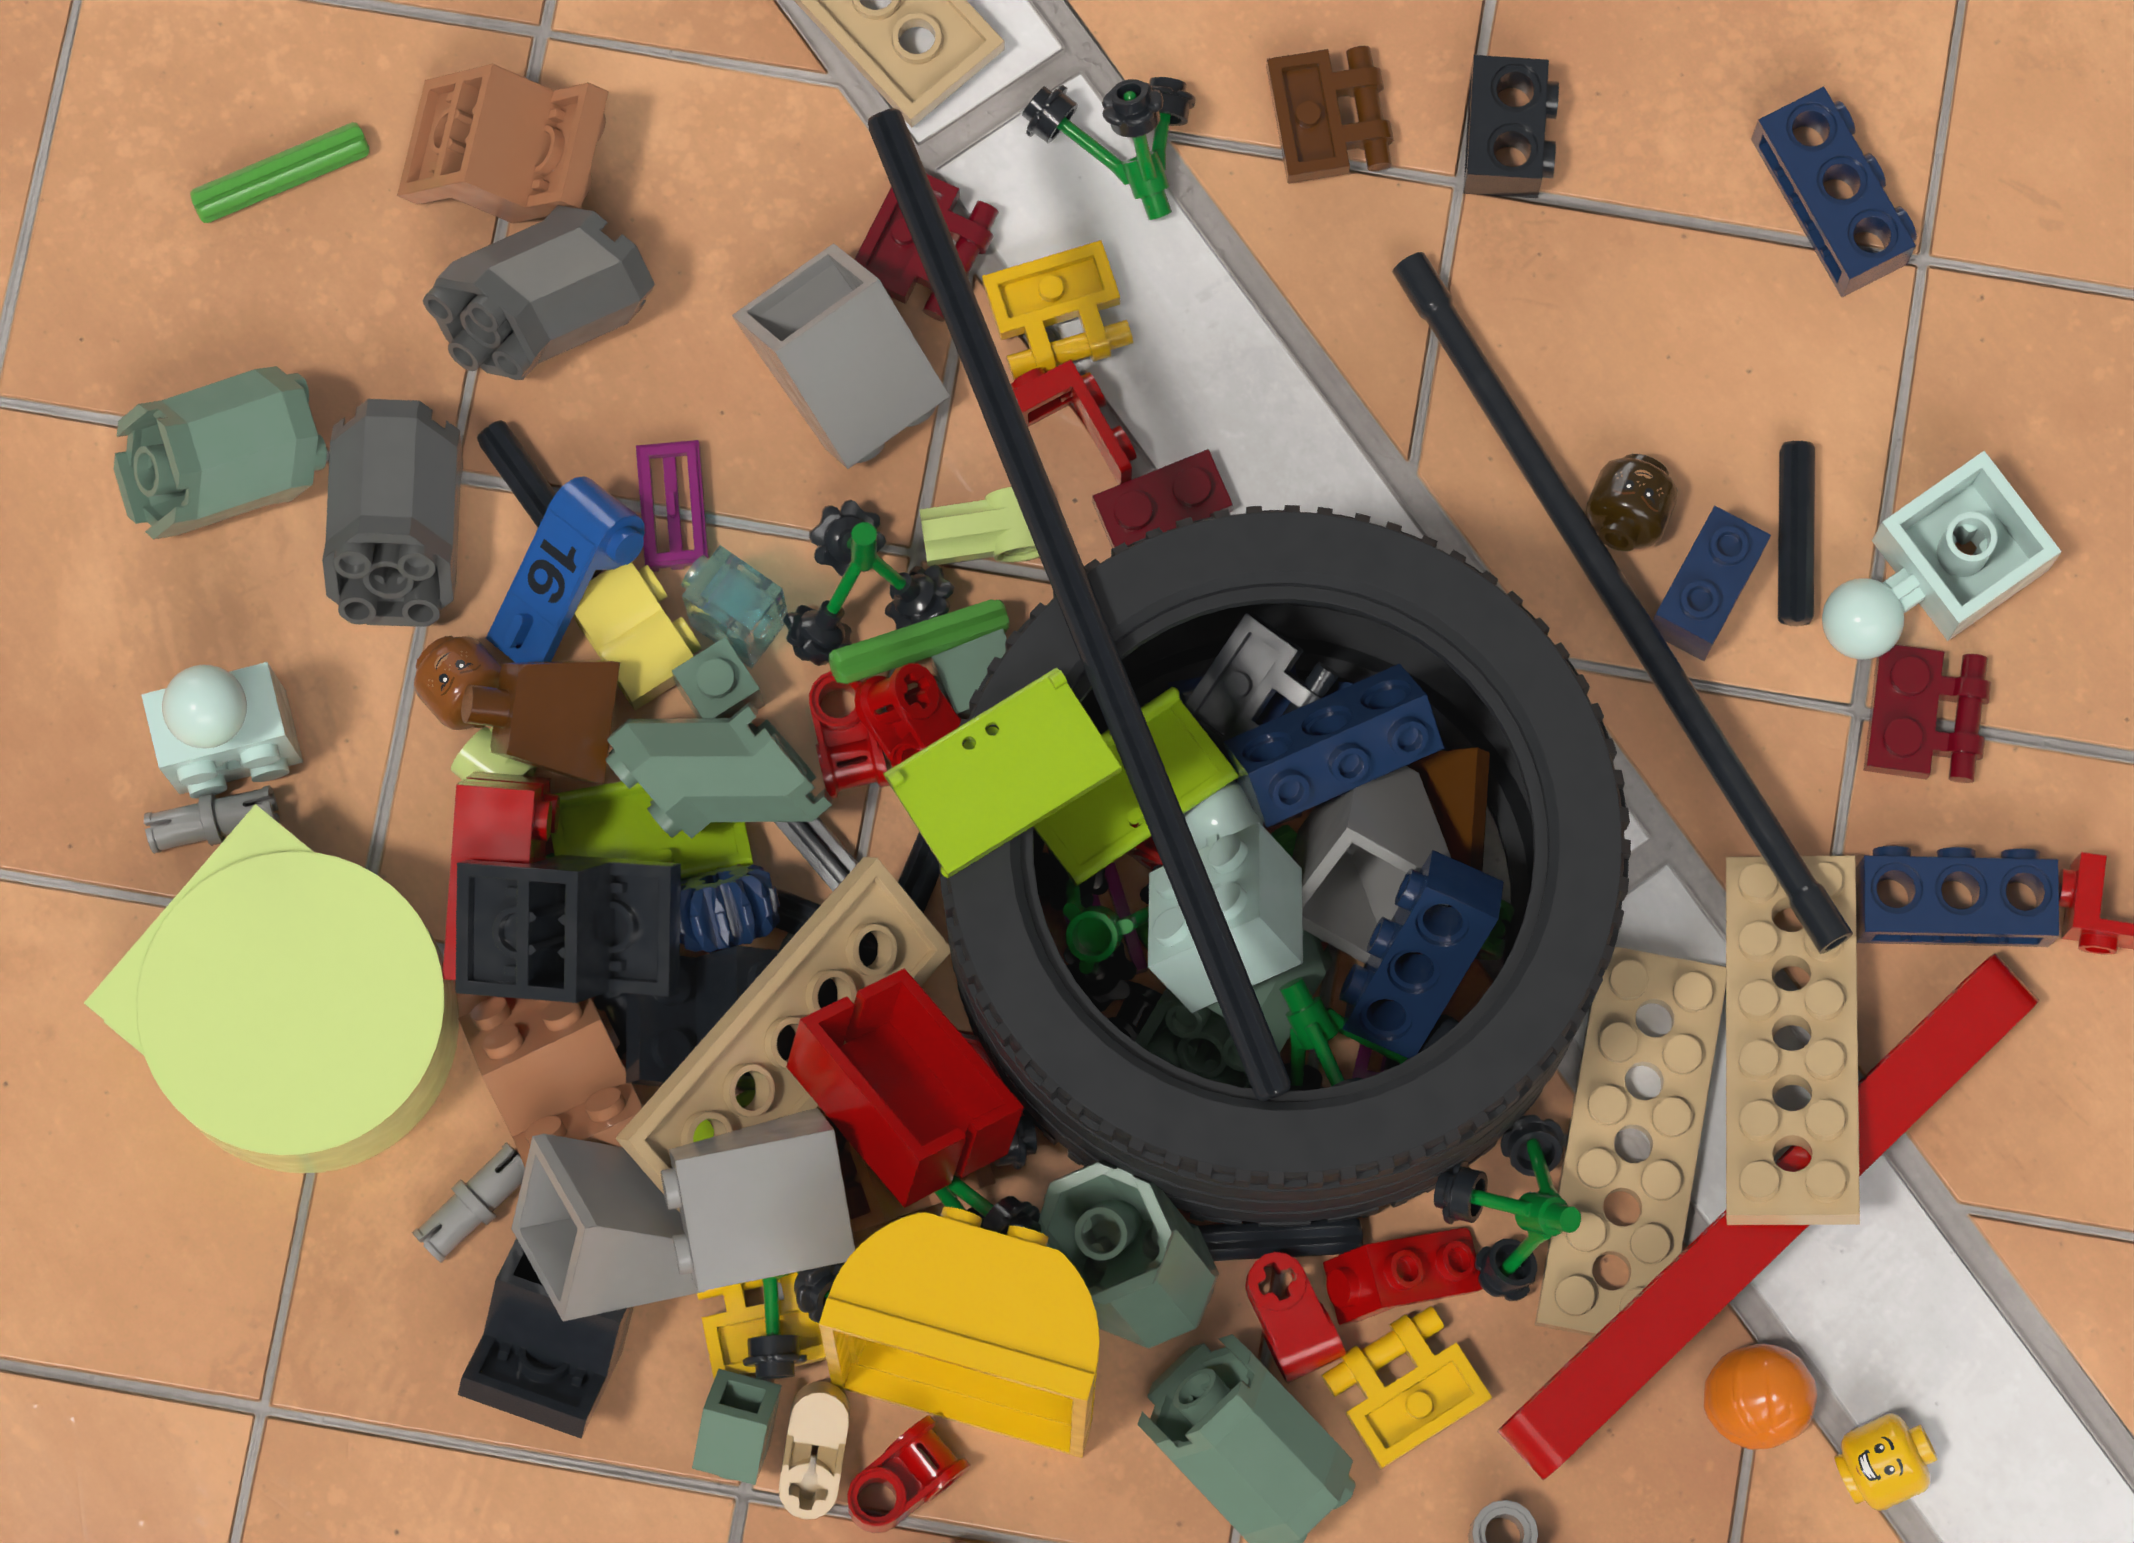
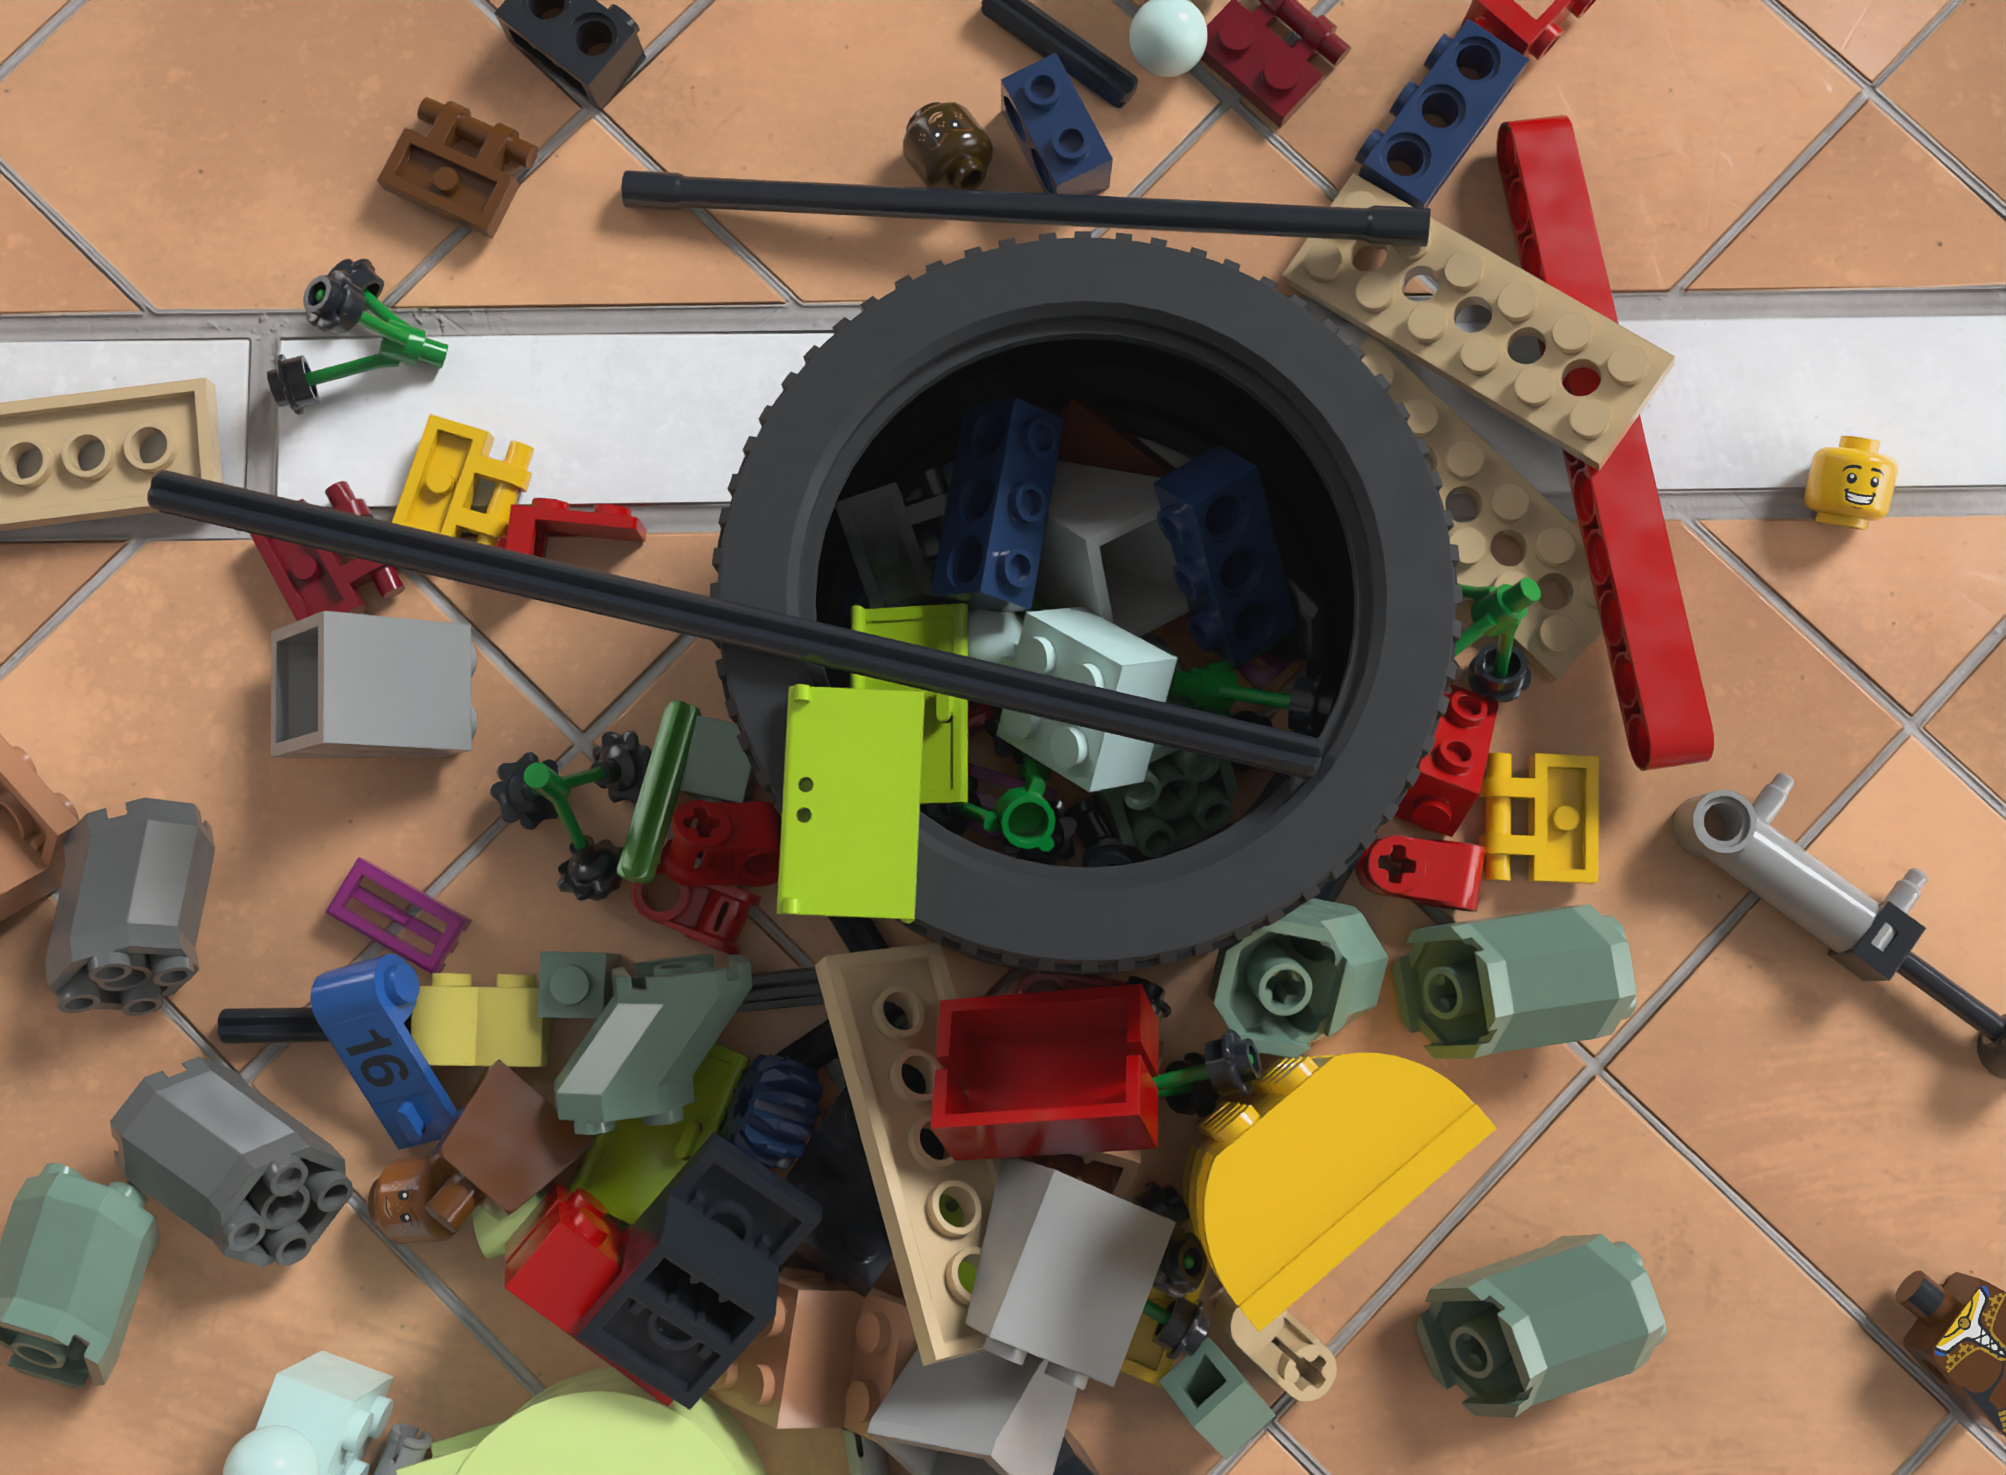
camera: 55 degrees left, 5 degrees up
clear light blue brick [681,545,788,668] -> none
red piece [847,1415,971,1533] -> none
yellowish green piece [919,487,1040,566] -> none
dark red plate [1092,449,1233,549] -> none
orange hair [1704,1344,1817,1450] -> none

